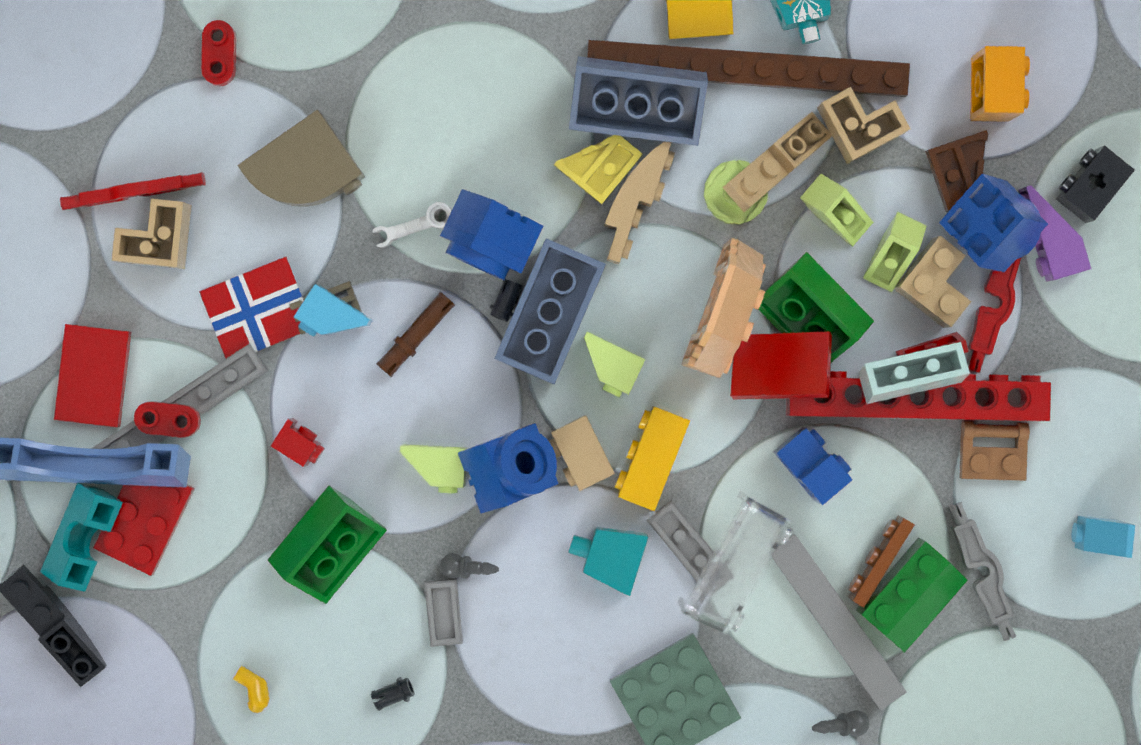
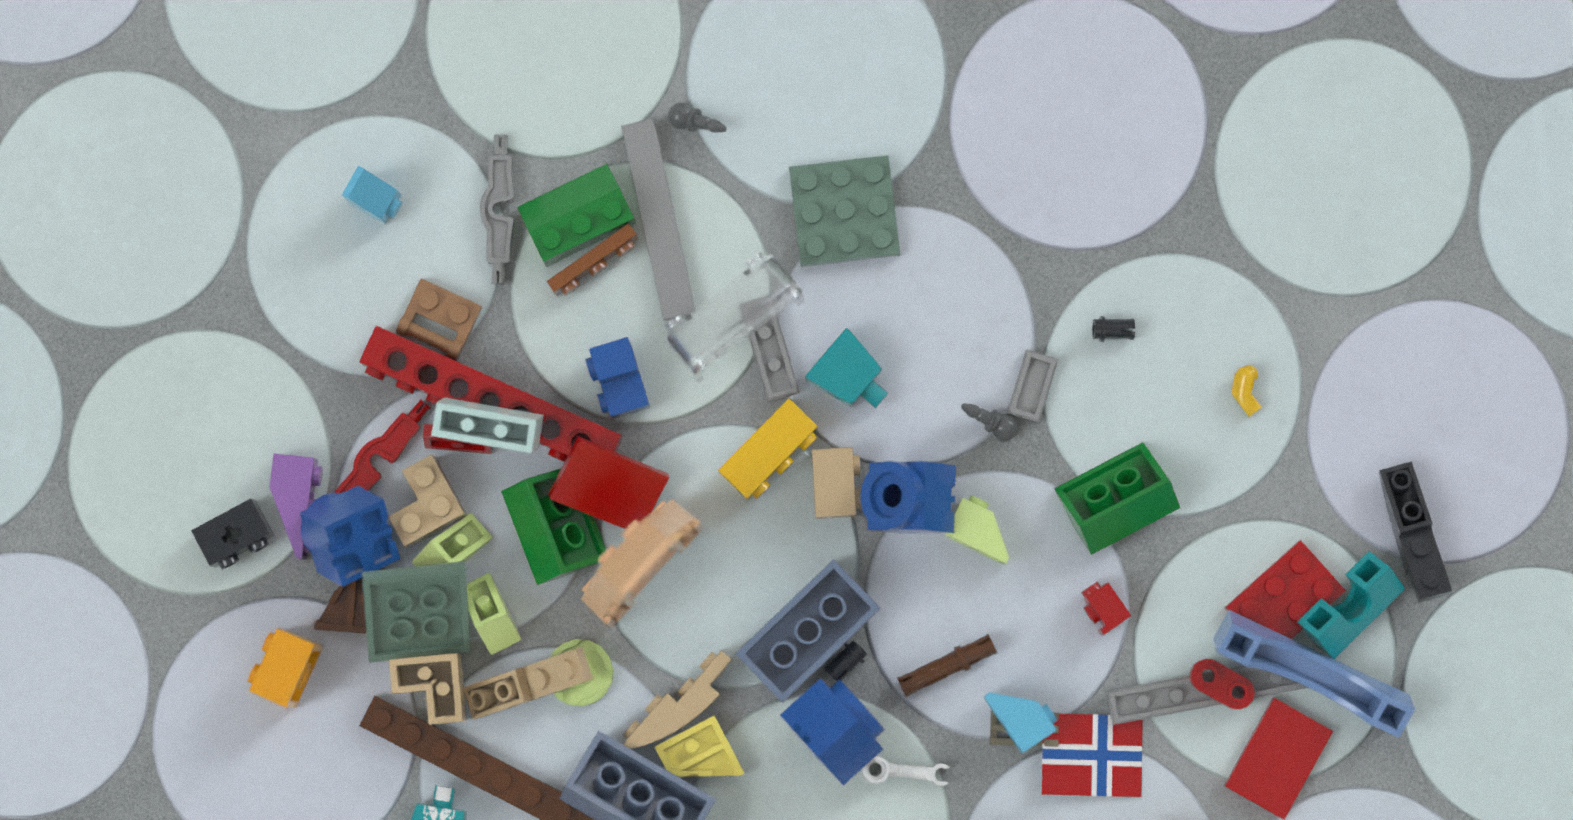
camera: 155 degrees left, 5 degrees down
yellowish green slope [584,332,646,398] -> none
none -> sand green plate [362,561,470,663]

